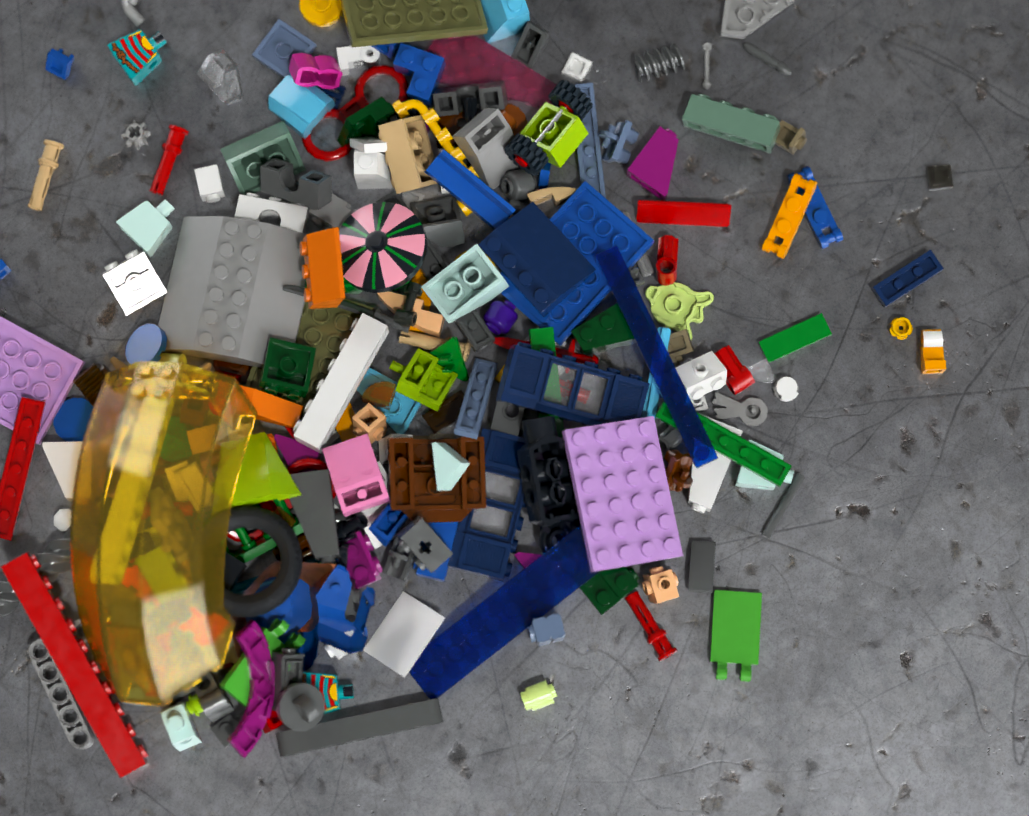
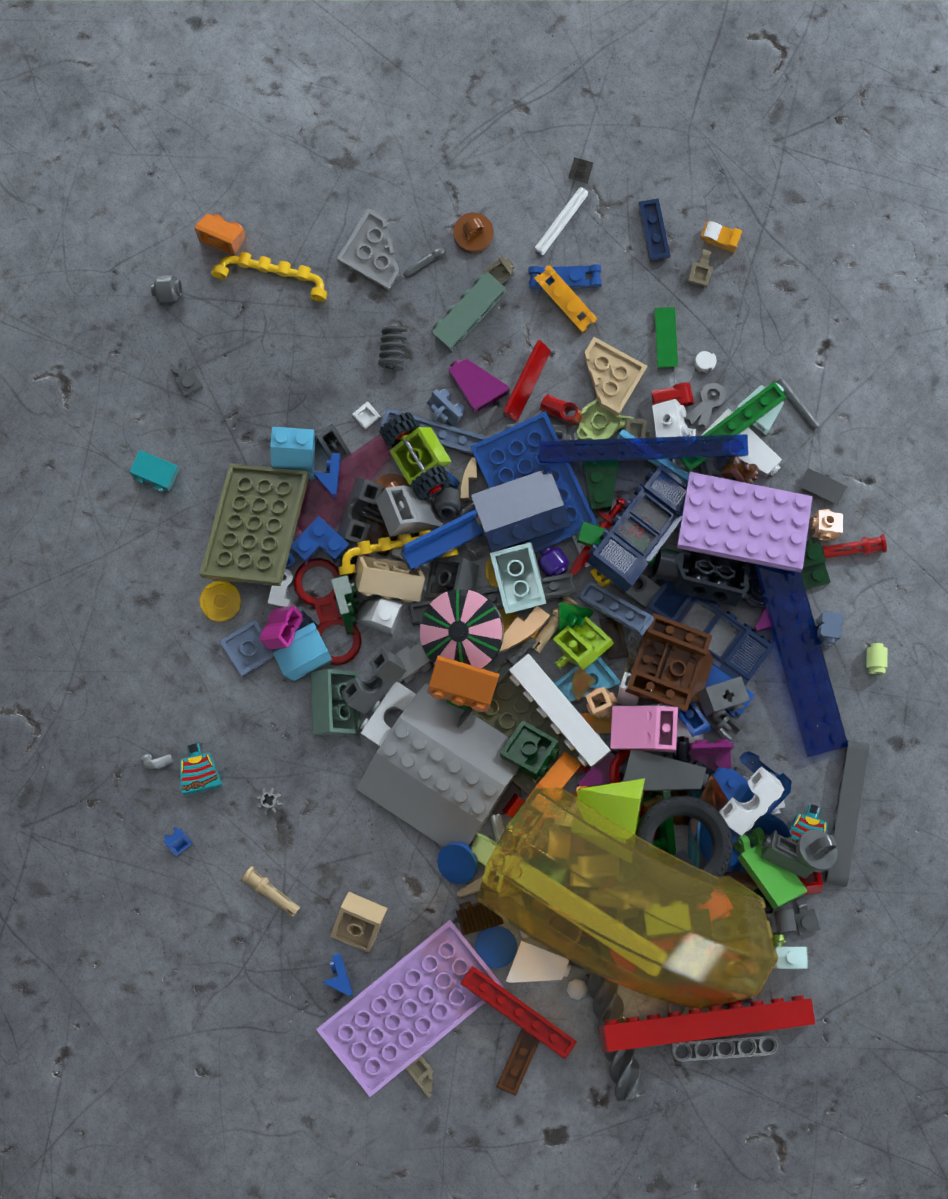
camera: 70 degrees left, 0 degrees up
white plate [102,249,167,316] -> none
light aqua torso [116,199,174,257] -> none
red pin [149,125,189,196] -> none
white brick [194,164,226,203] -> none
clear slope [196,49,243,106] -> none
magenta tile [227,620,275,758] -> none
white tile [350,137,387,153] -> none
white sticker [363,591,445,678] -> none
pearl dark grey bar [394,282,422,327] -> none
light aqua slope [432,442,470,491] -> none
light grey hinge [702,42,712,89] -> none
bright green tile [710,590,762,682] -> none
yellow plate [889,317,913,340] -> none
none -> blue slope [313,453,341,499]
none -> tan slope [330,892,388,953]
none -> dark orange tile [453,212,494,254]
none -> white axle [535,187,588,255]
none -> tan plate [583,337,647,416]
none -> dark tan plate [688,249,713,288]
none -> white arch [719,767,785,836]

